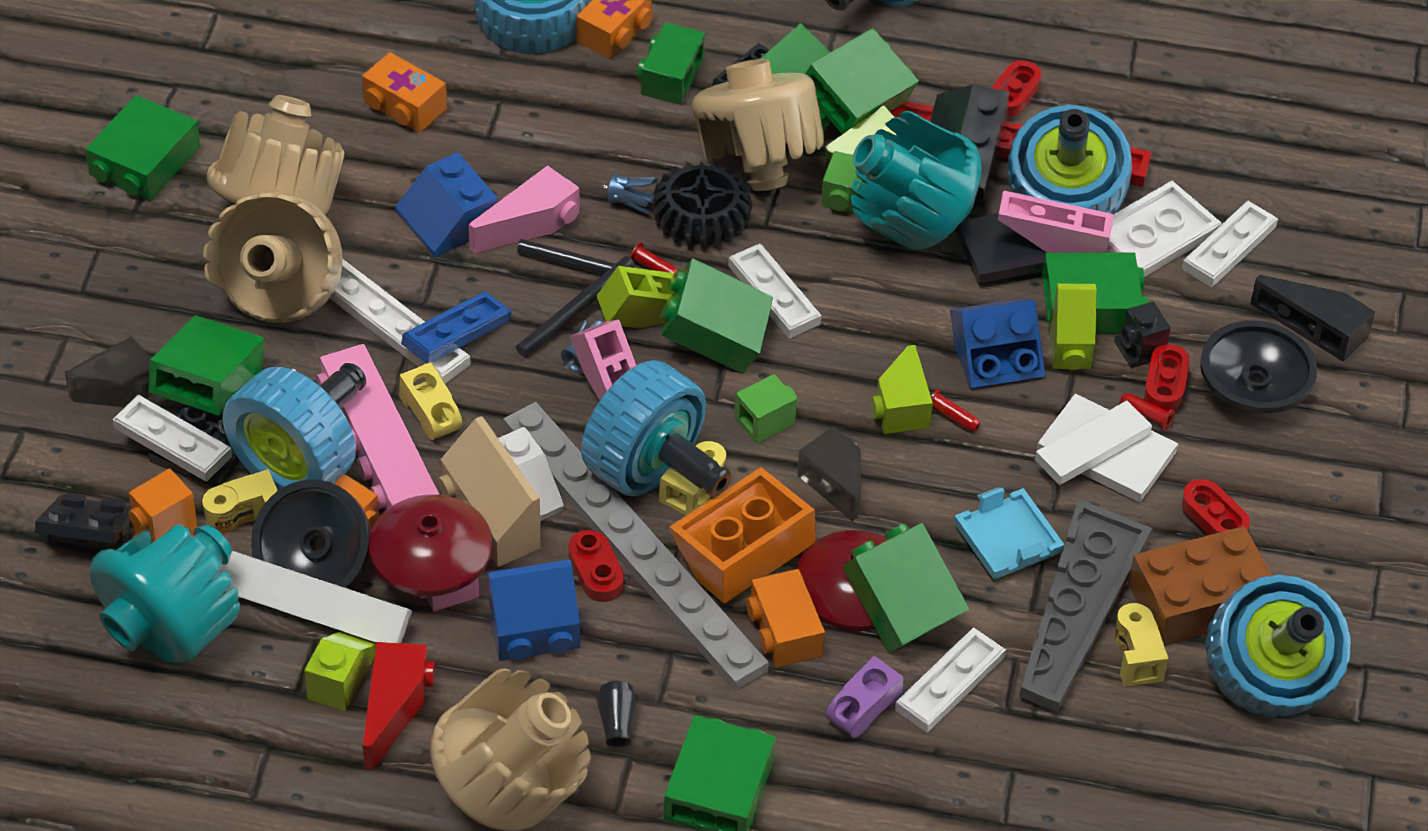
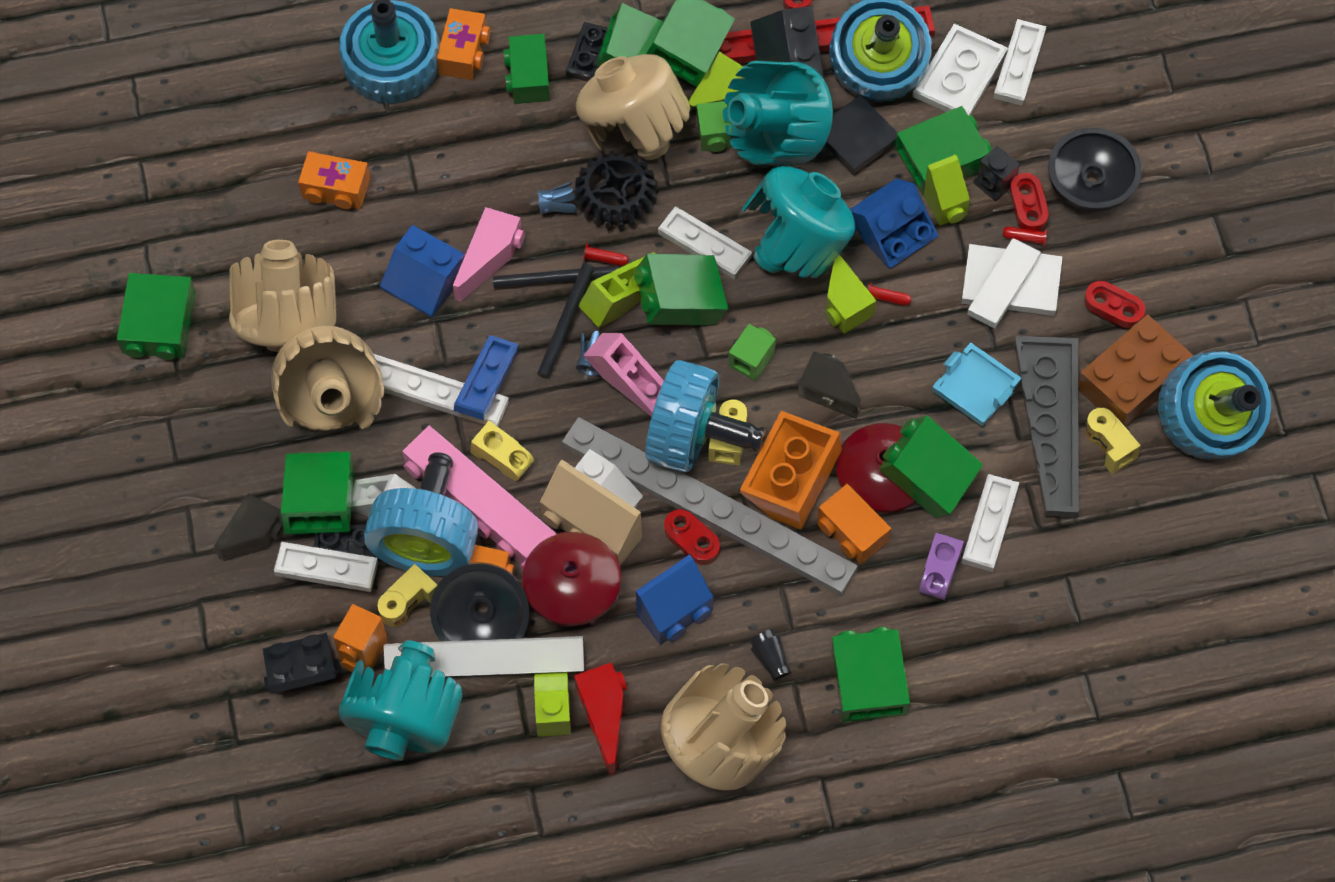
camera: 20 degrees left, 15 degrees up
bright pink slope [998,190,1114,253] -> none
black slope [1250,275,1375,362] -> none
none -> teal piece [742,166,855,278]

